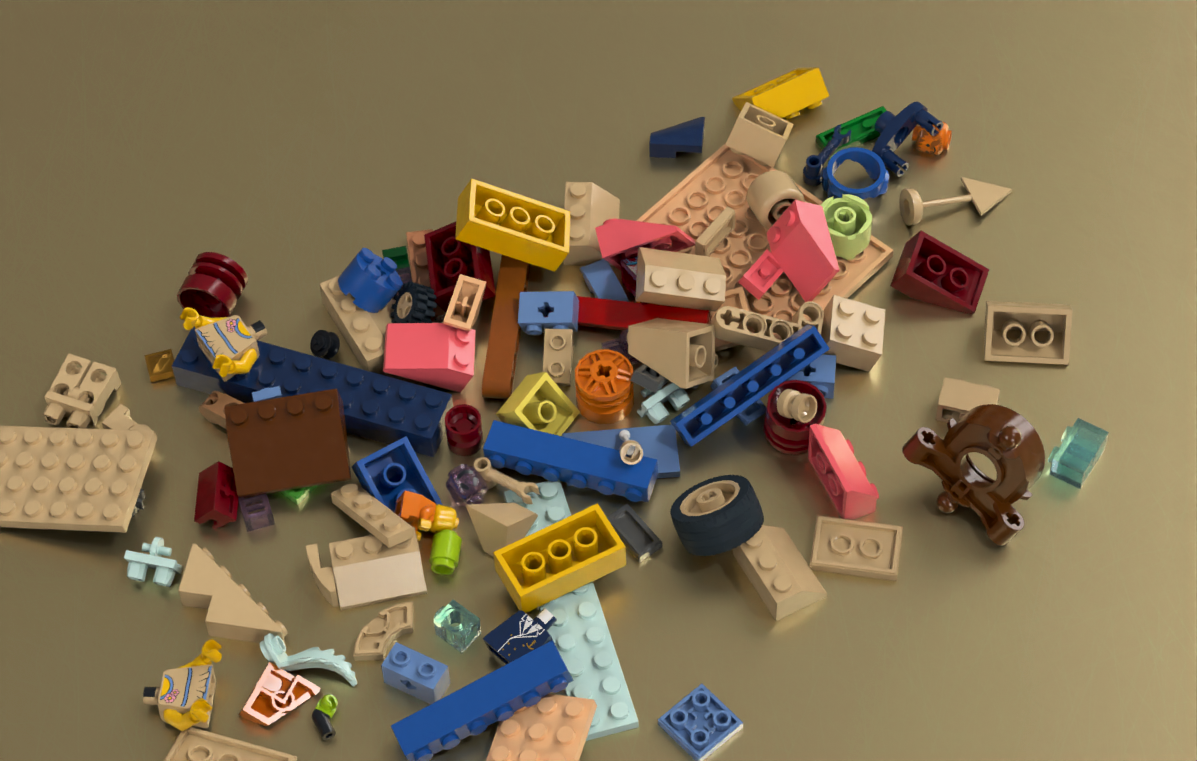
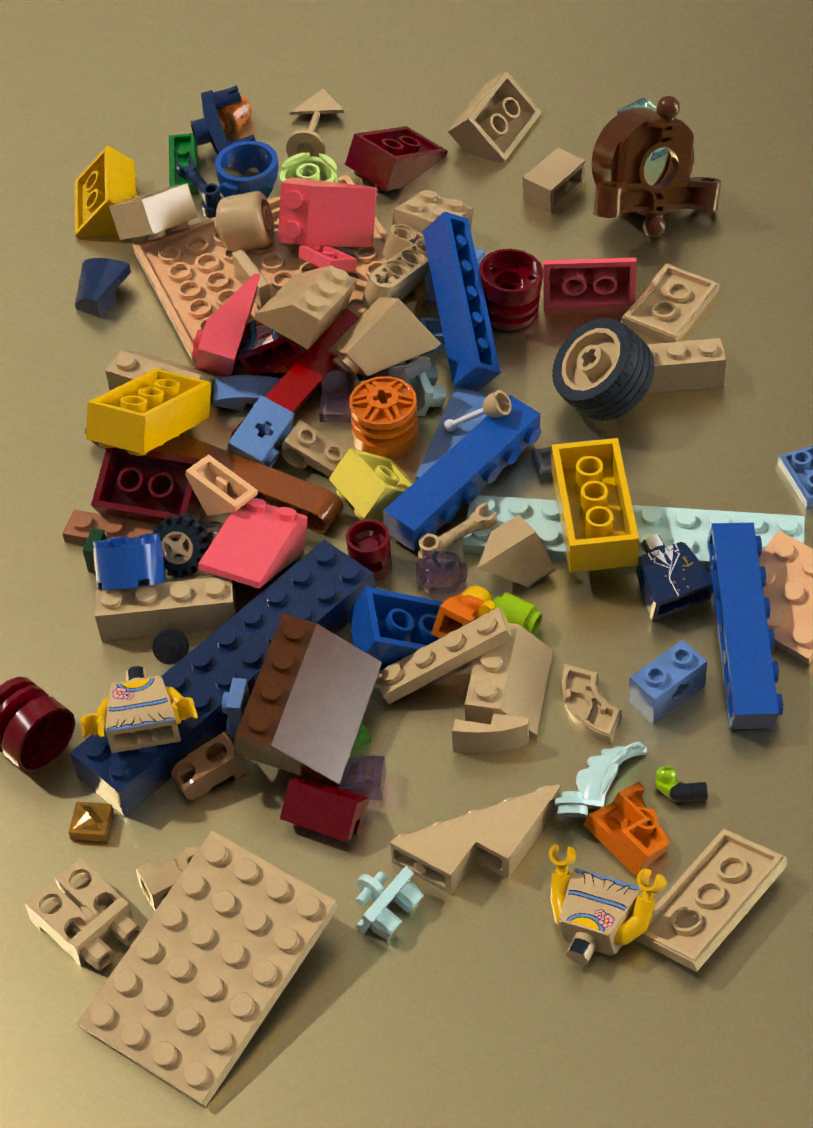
camera: 65 degrees left, 5 degrees down
clear light blue brick [433,600,481,653] -> none
tan wheel [777,389,817,423] -> none

